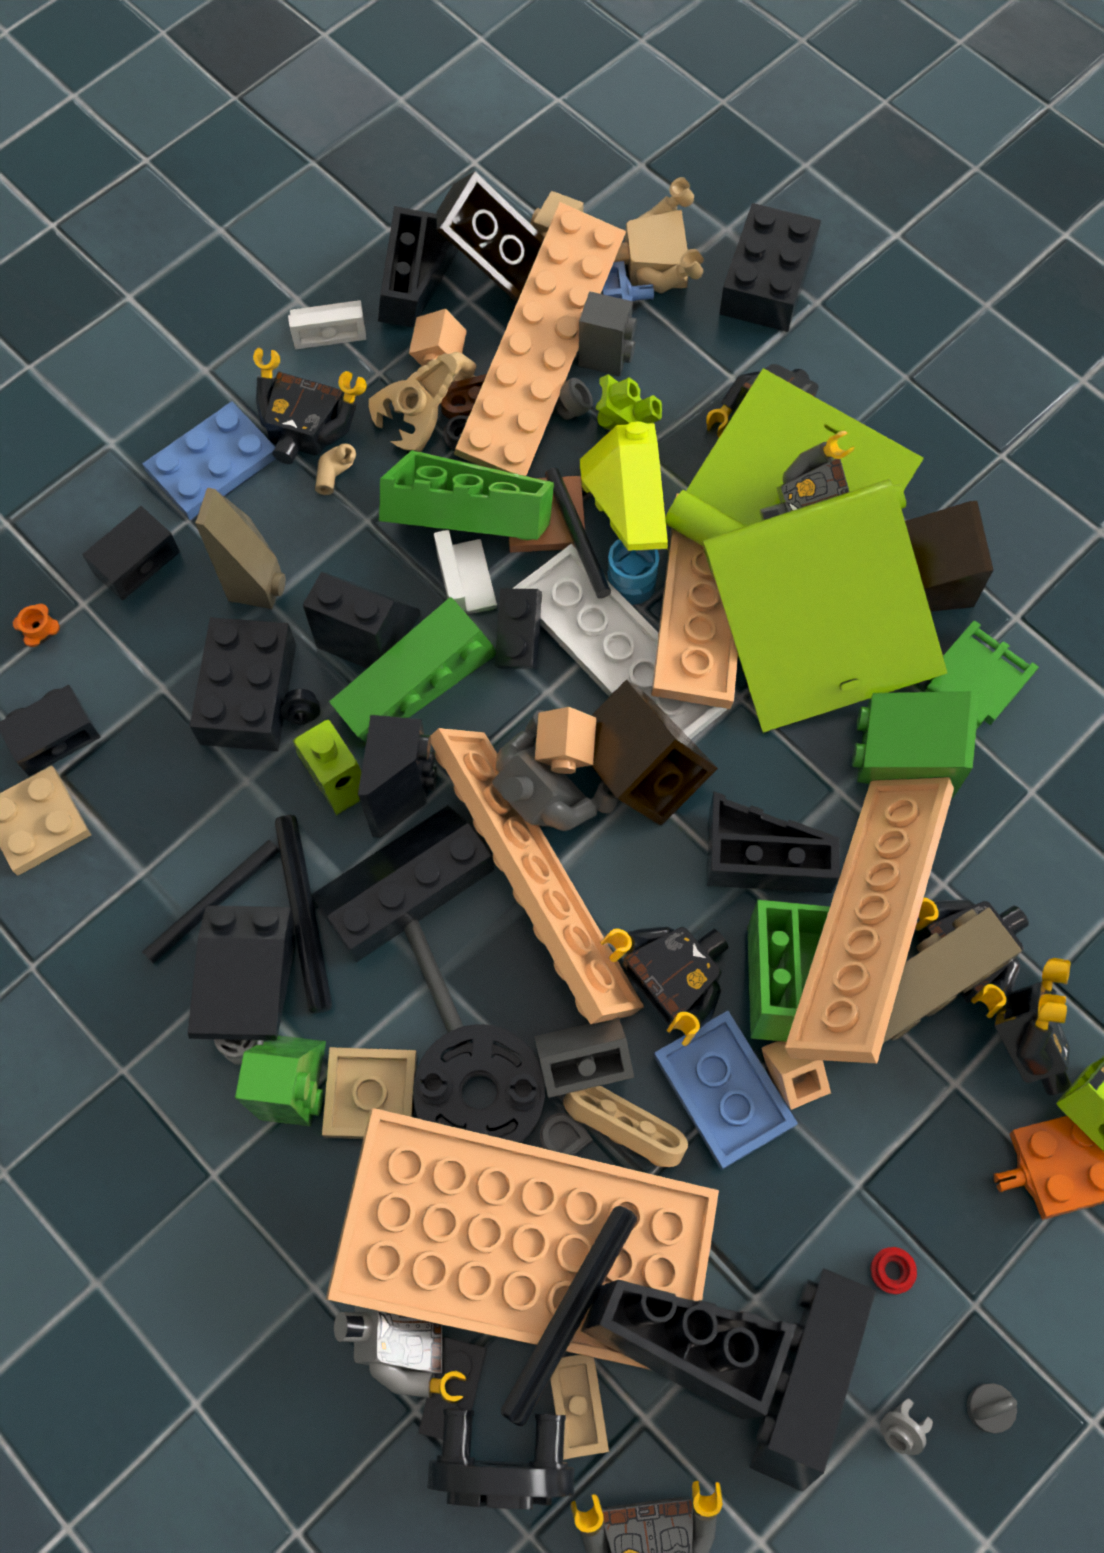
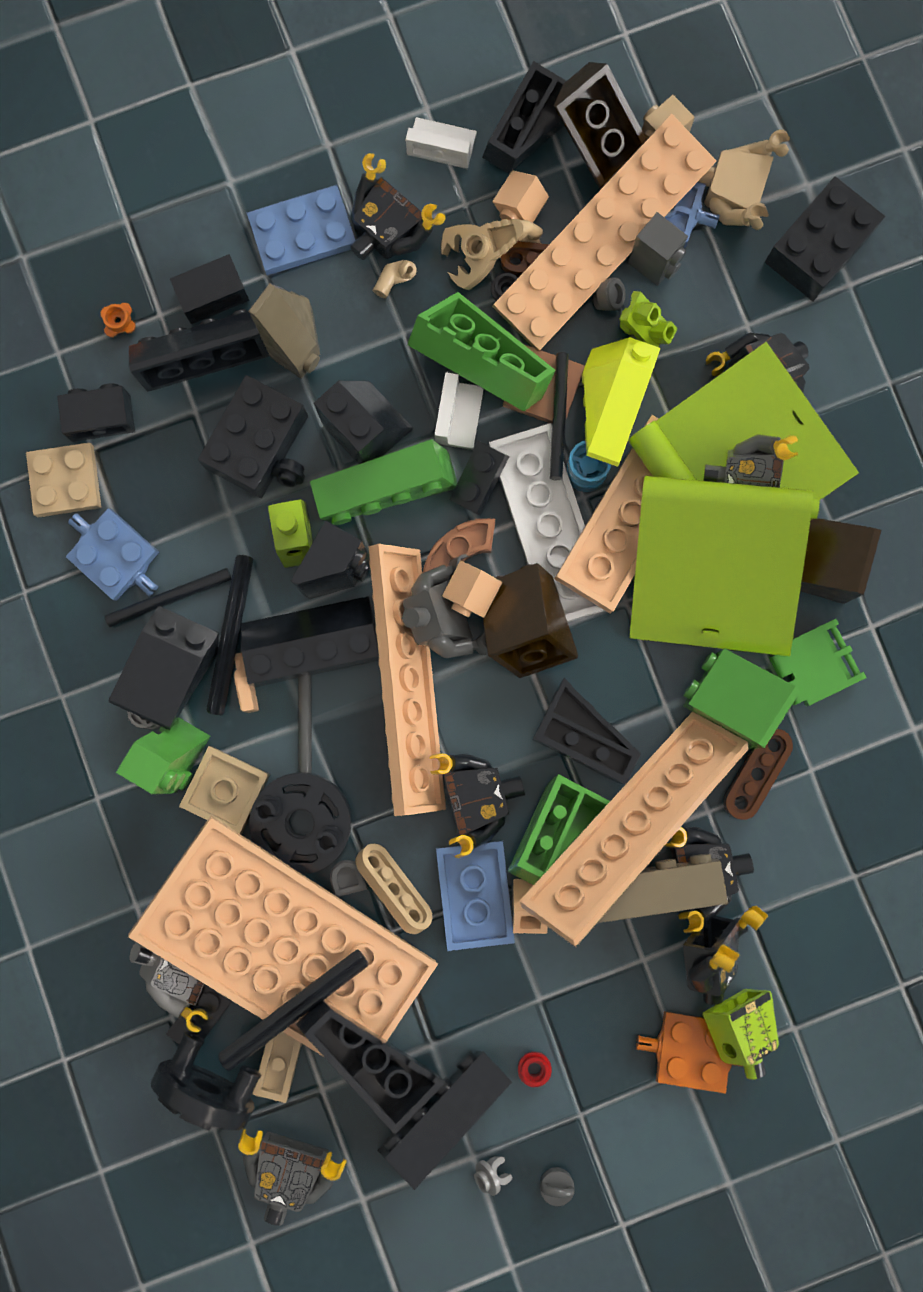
camera: 25 degrees right, 15 degrees up
dark grey brick [534,1017,634,1098] -> none
none -> medium blue plate [66,508,159,601]
none -> black slope [129,309,270,392]
none -> light nougat tile [234,653,259,713]
none -> nougat tile [423,518,495,579]
none -> reddish brown plate [723,729,793,820]

